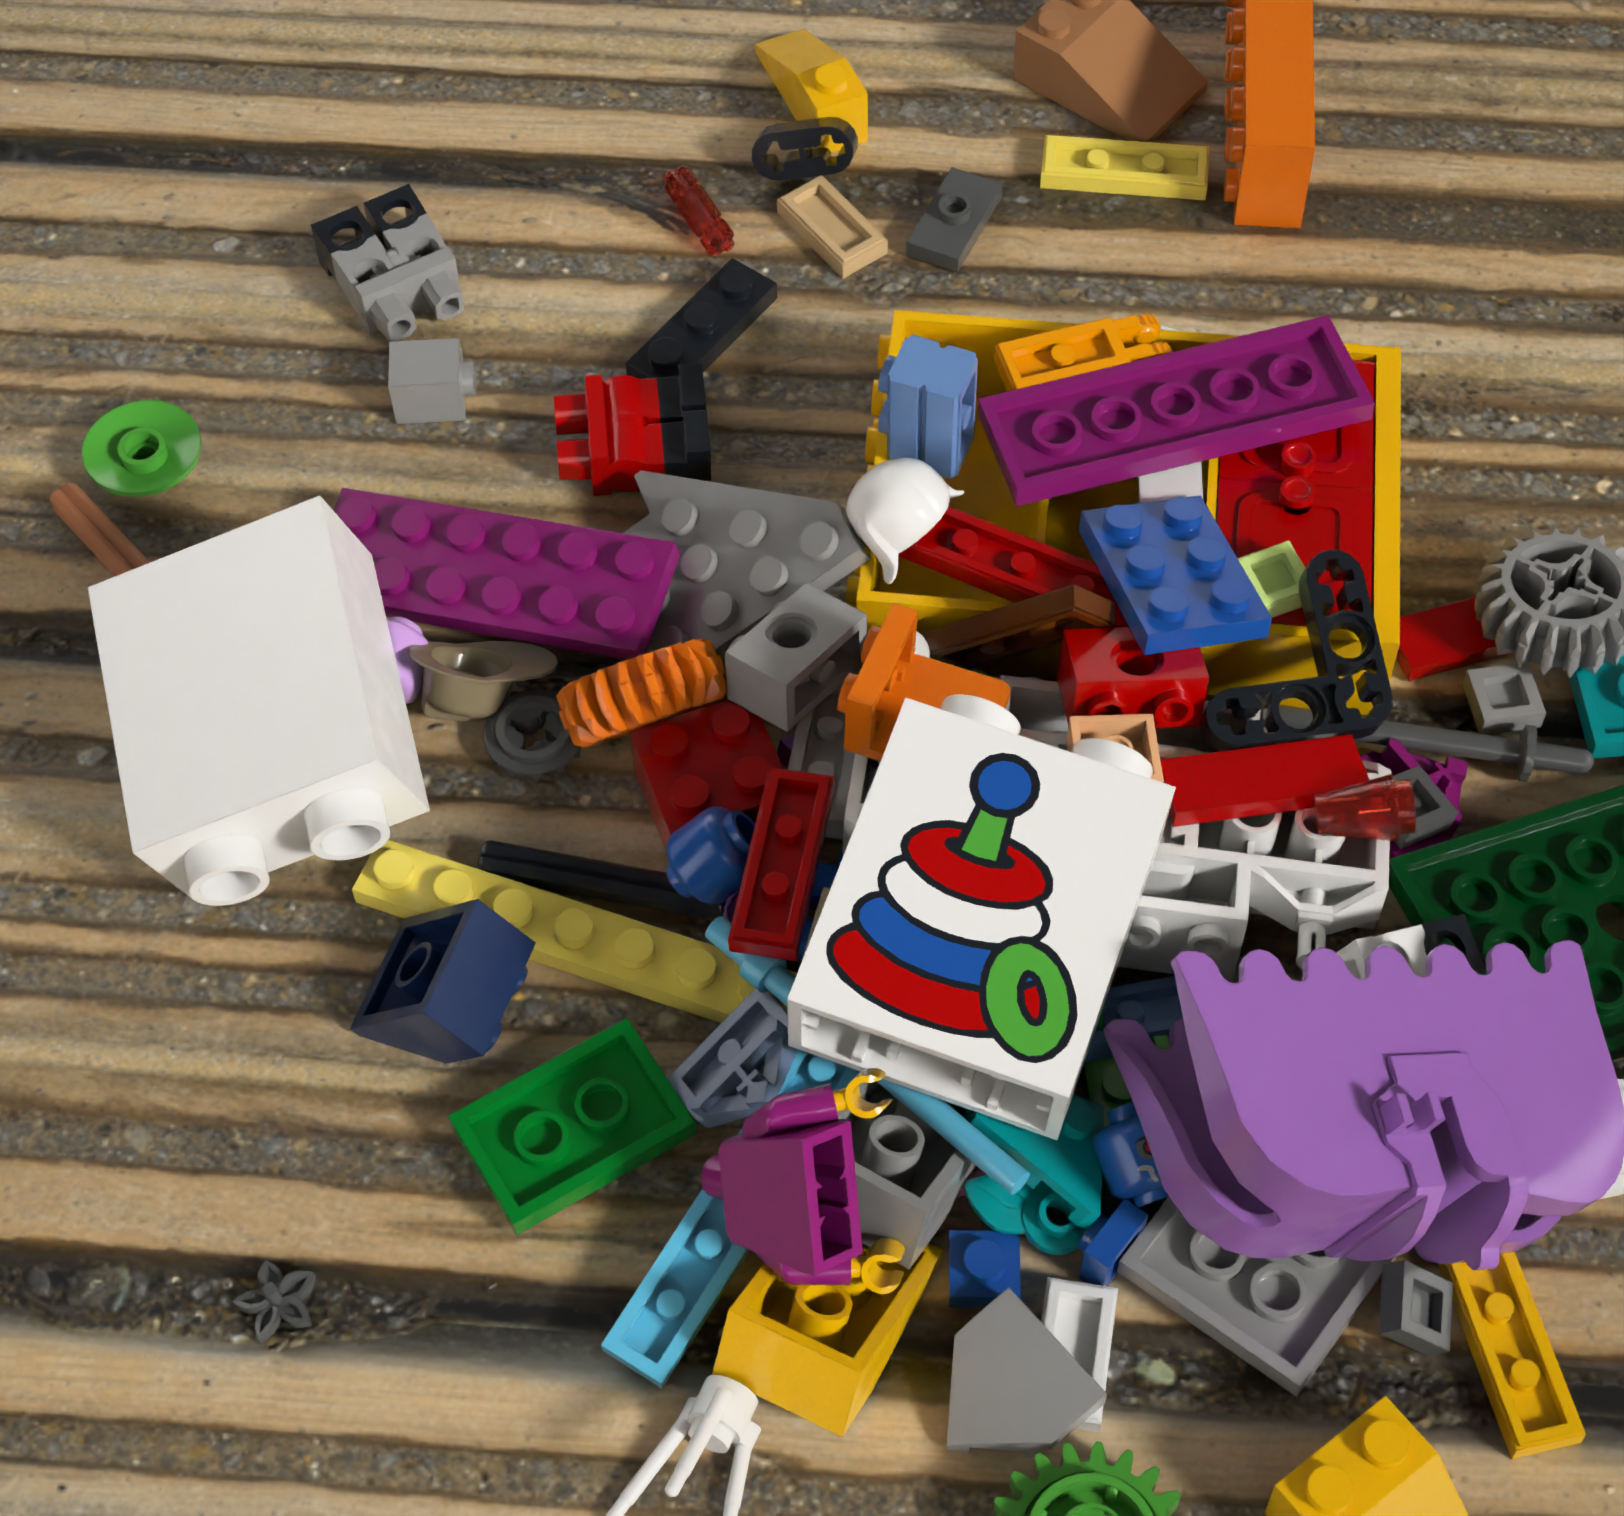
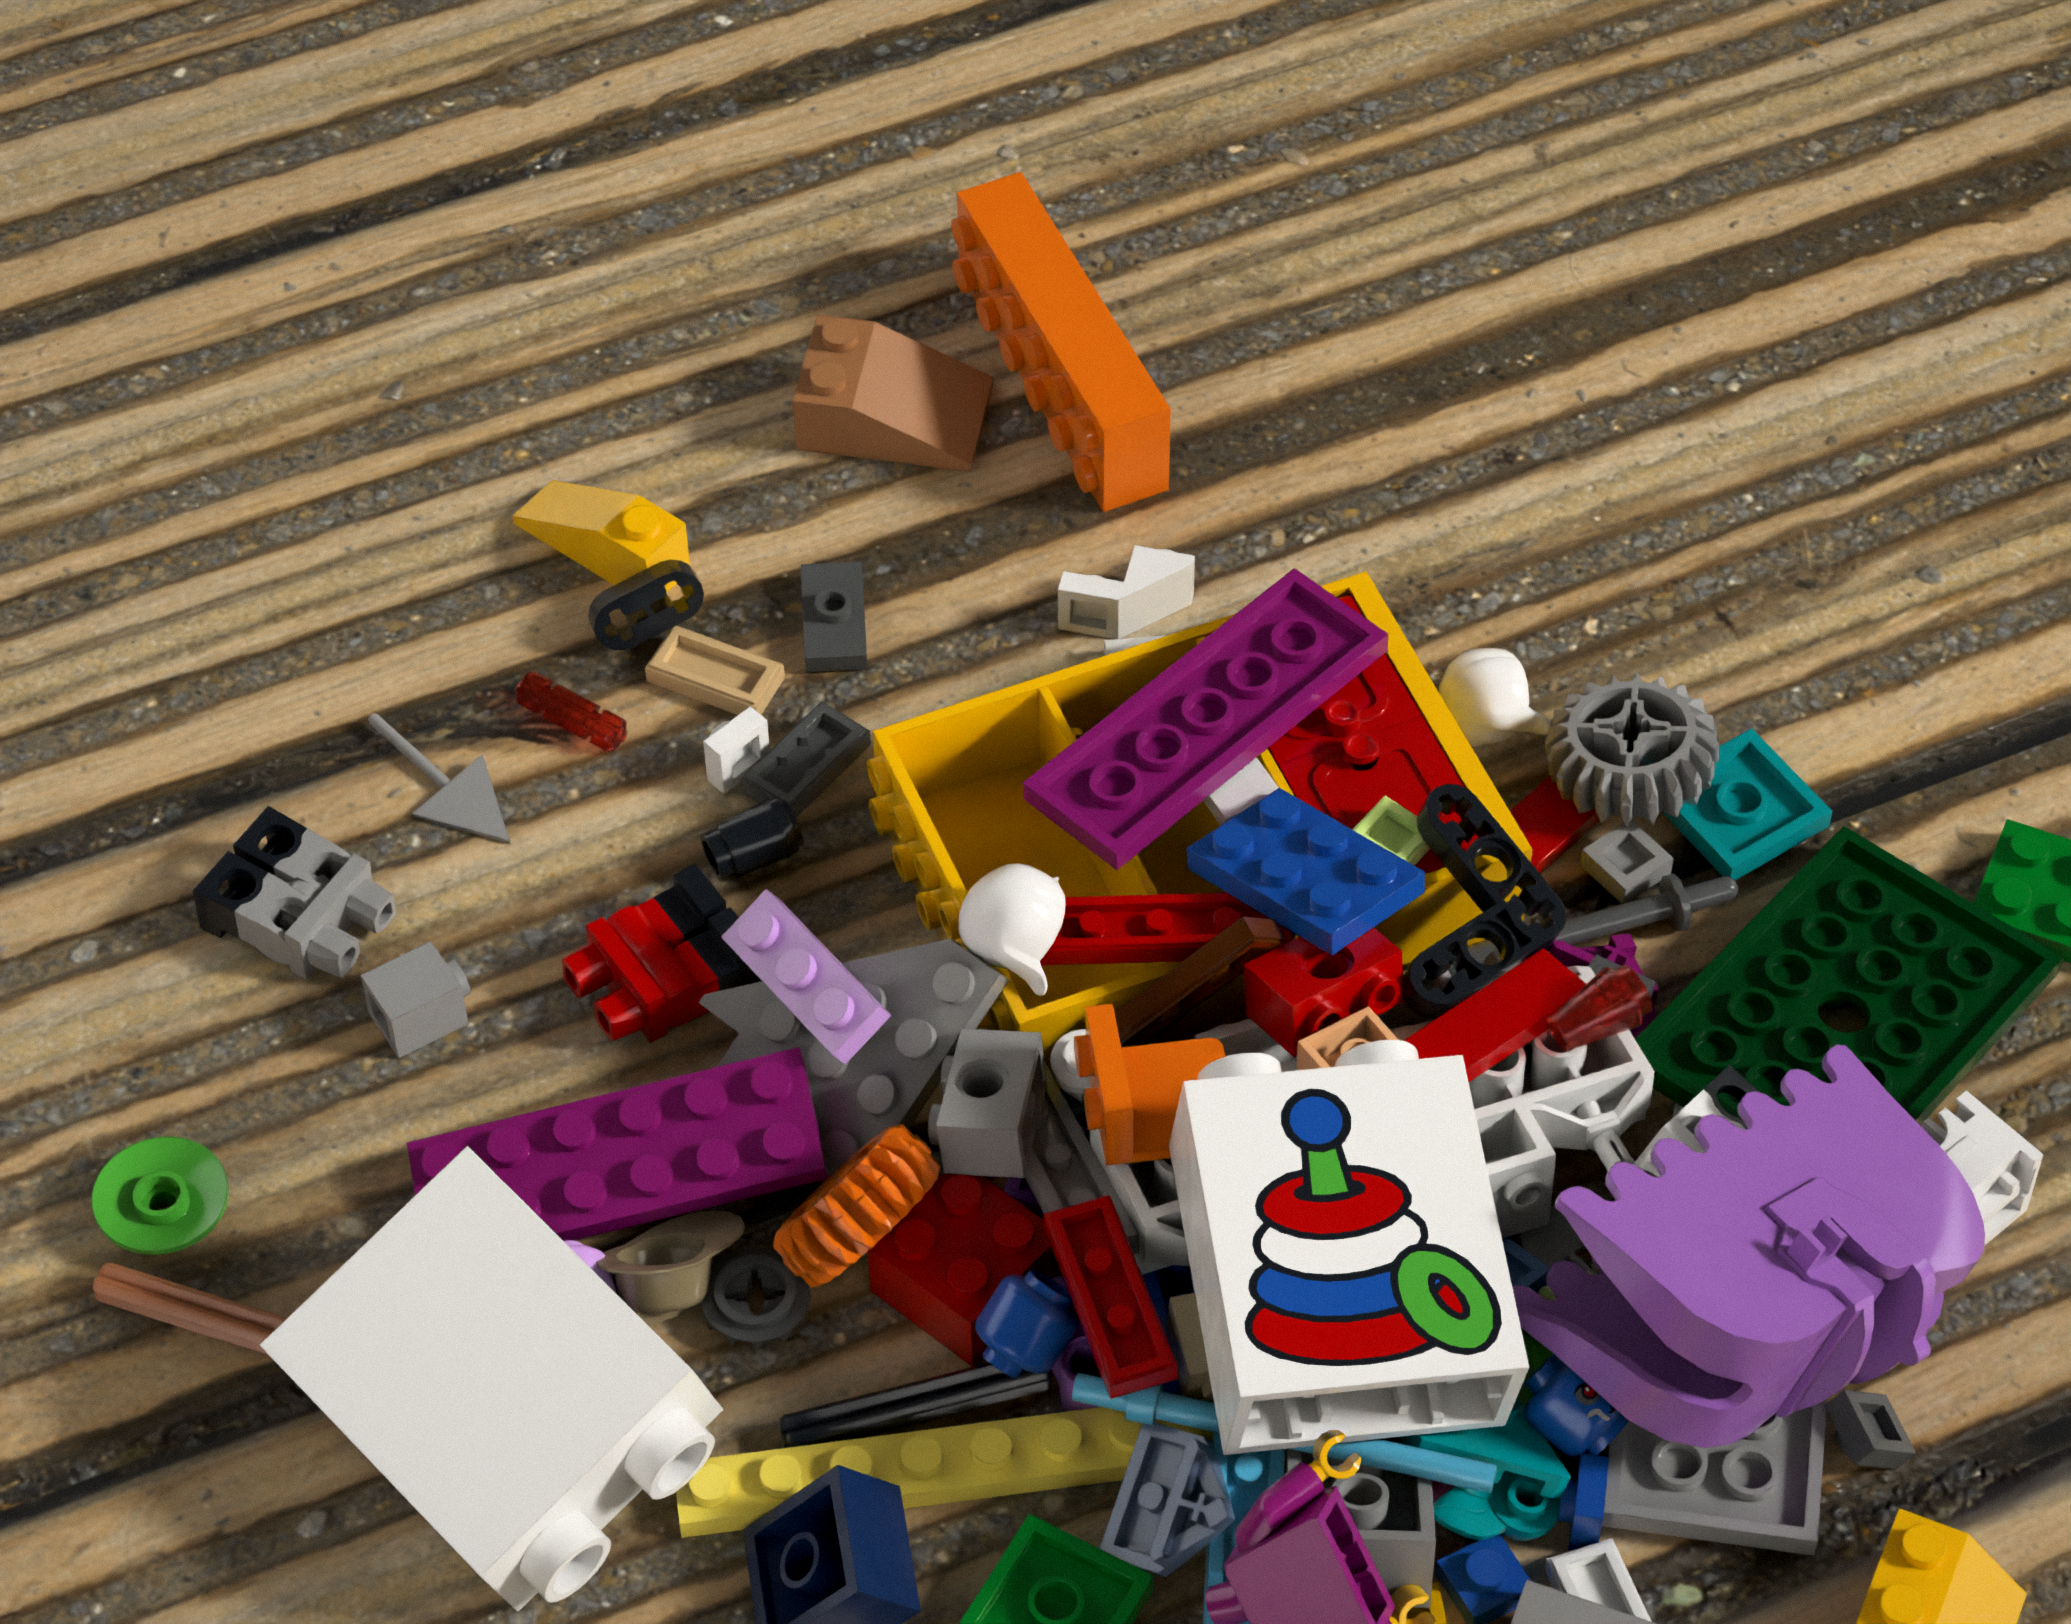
camera: 30 degrees left, 5 degrees down
black plate [625,258,778,379] -> none
medium blue brick [878,334,978,479] -> none
light orange hinge [994,313,1173,392] -> none
light yellow tile [1040,135,1210,200] -> none
yellow tile [1438,1252,1586,1460] -> none
none -> light grey piece [368,713,511,844]
none -> black piece [700,798,804,881]
none -> white plate [703,706,770,794]
none -> lavender plate [721,889,891,1065]
none -> dark grey plate [741,701,871,817]
none -> white slope [1058,545,1195,639]
none -> white hair [1438,648,1551,748]

